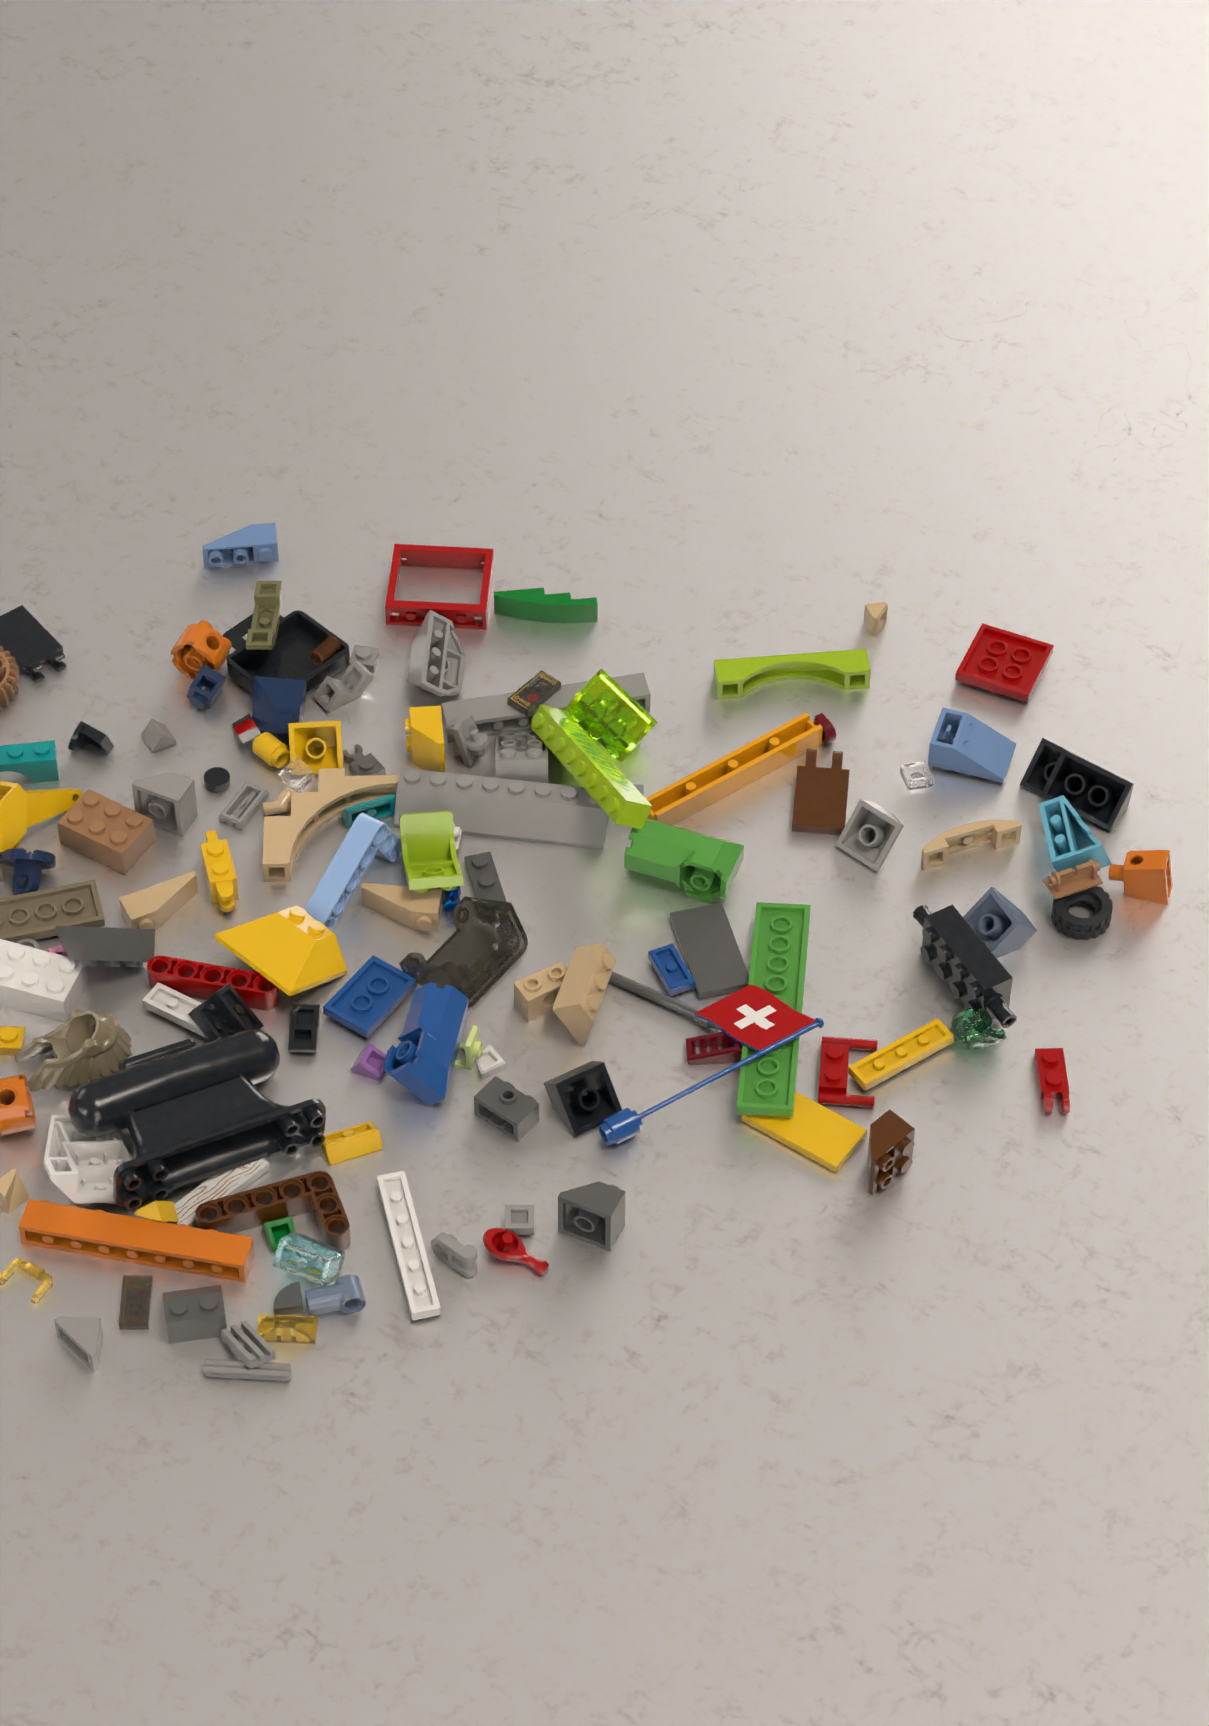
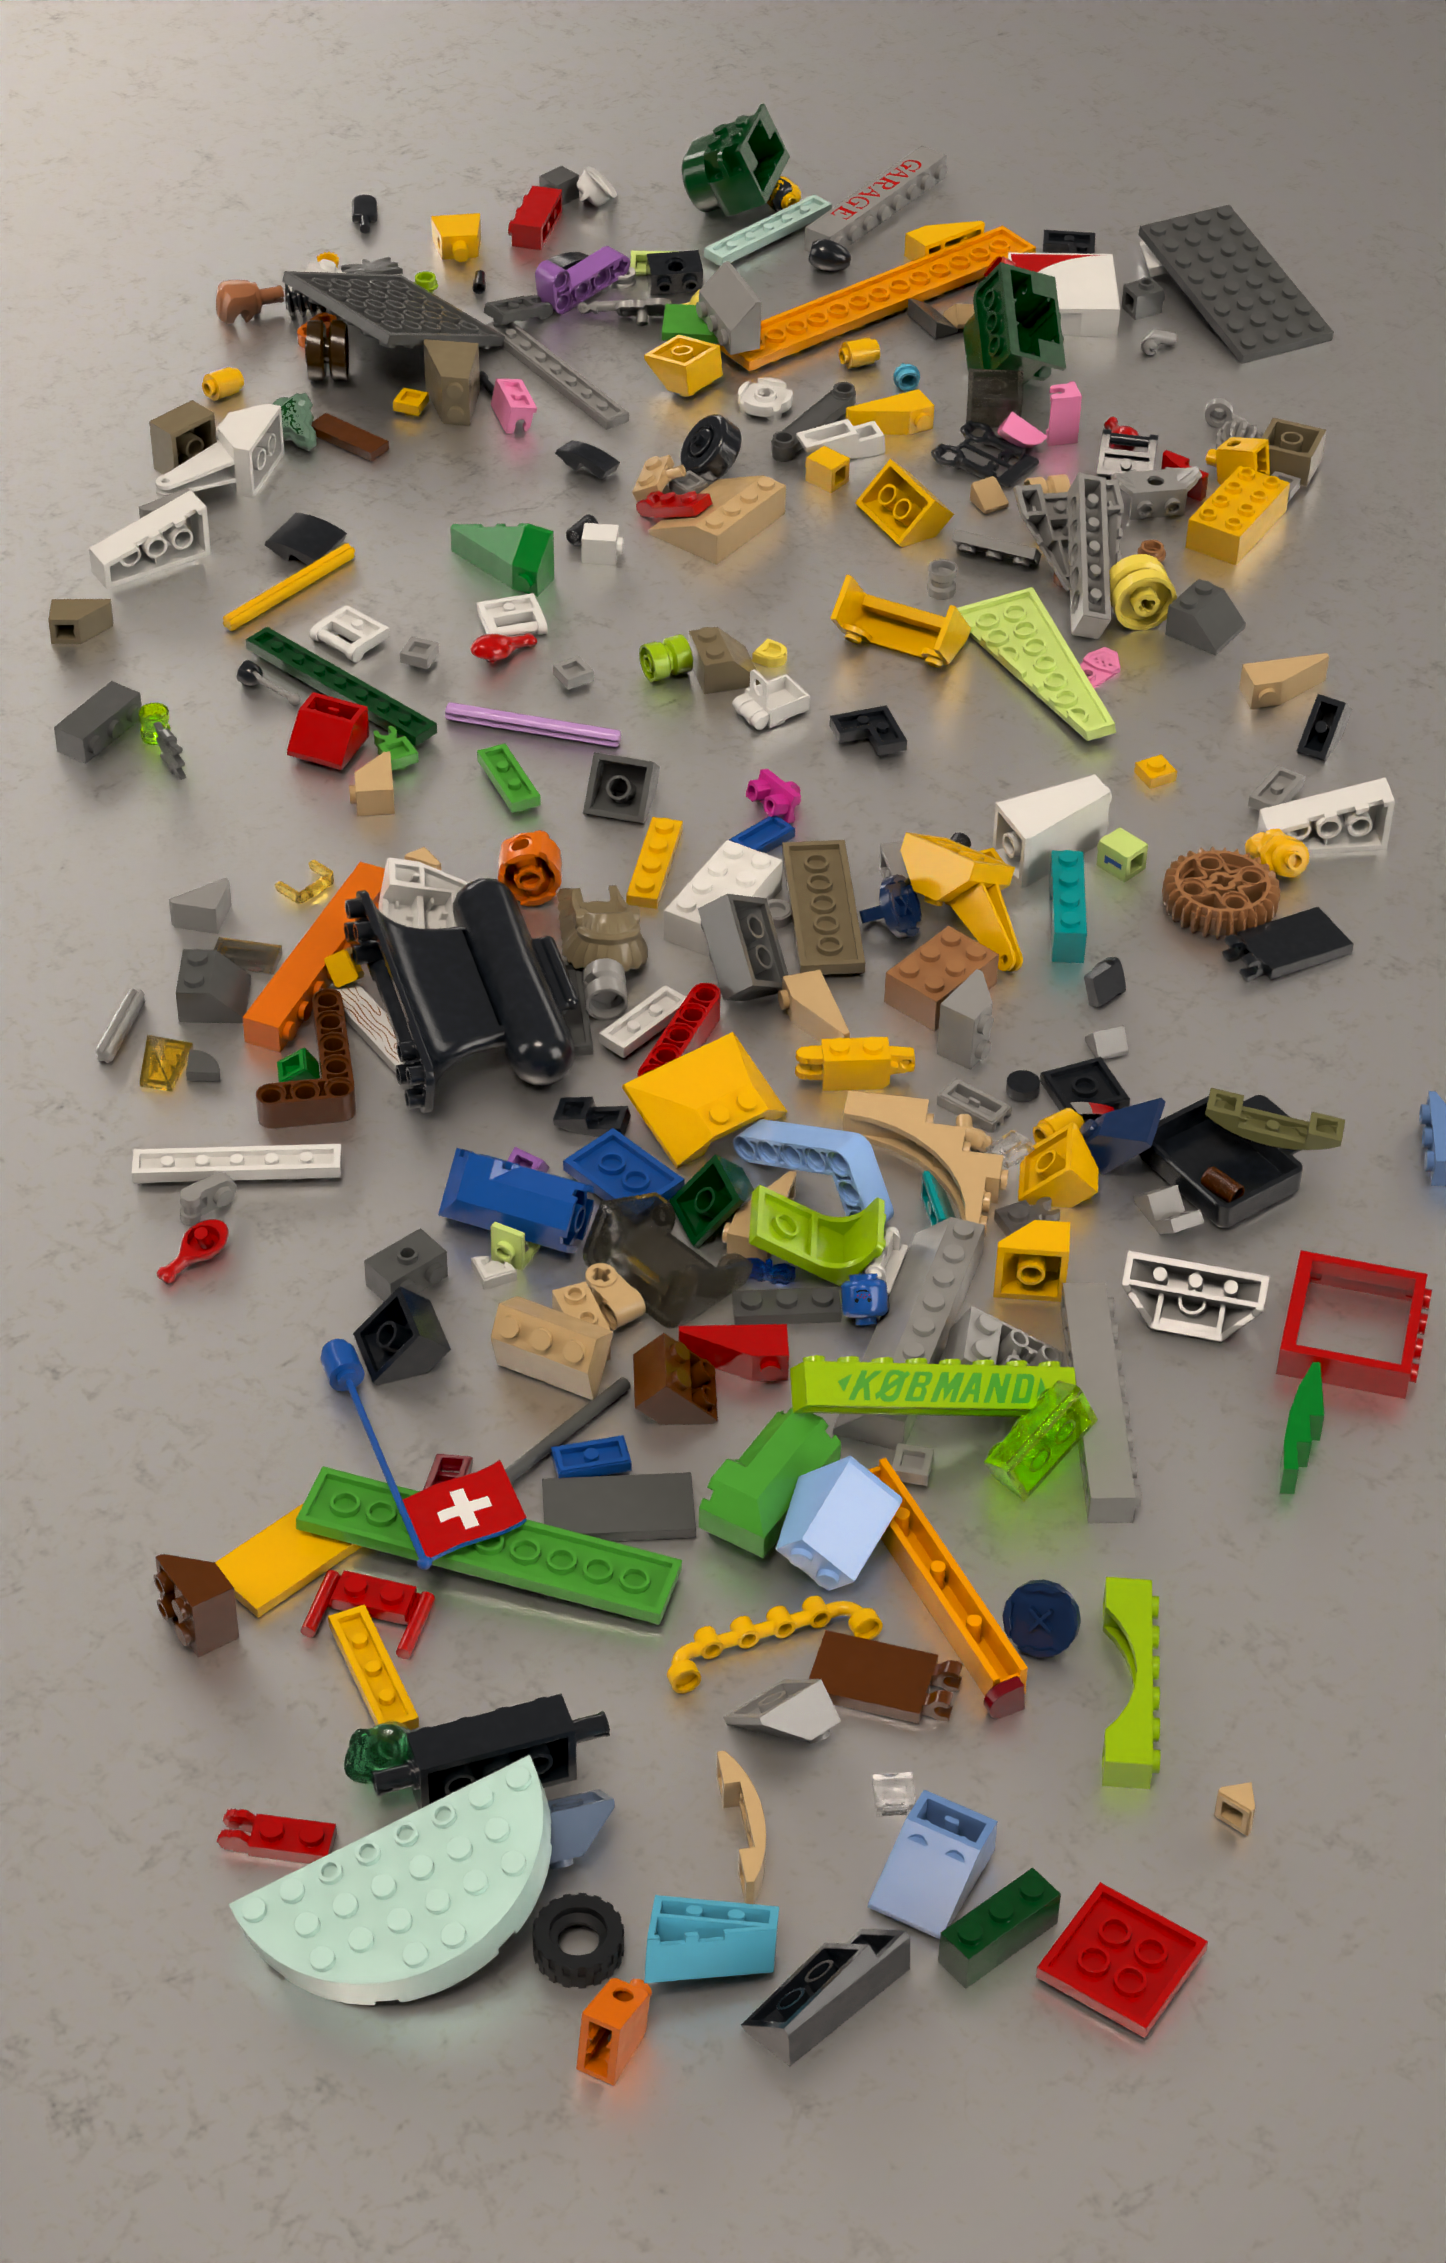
camera: 100 degrees right, 5 degrees down
orange brick [171,621,232,679] -> none
dark blue brick [186,664,226,709] -> none
black slope [188,983,264,1041] -> none
light grey tile [220,1321,276,1369] -> none
clear light blue brick [273,1231,346,1287] -> none
sand blue piece [304,1274,366,1316] -> none
yellow slope [321,1121,383,1165] -> none
light grey plate [349,645,380,673] -> none
light grey hips [445,713,489,767] -> none
light grey plate [505,1205,534,1235] -> none
clear smoke tile [508,670,561,717] -> none
dark grey slope [558,1181,626,1251] -> none
medium nougat hinge [1042,860,1103,900] -> none
none -> light aqua brick [229,1755,552,2005]
none -> light grey wheel [583,958,628,1020]
none -> tan piece [585,1263,646,1330]
none -> reddish brown slope [633,1333,718,1425]
none -> yellow bar [667,1595,883,1694]
none -> dark green slope [669,1154,754,1249]
none -> red slope [678,1324,789,1381]
none -> light blue slope [776,1455,903,1591]
none -> blue head [841,1273,888,1325]
none -> dark green brick [938,1867,1061,1989]
none -> dark blue tile [1002,1579,1081,1658]
none -> black tile [1040,1057,1130,1120]

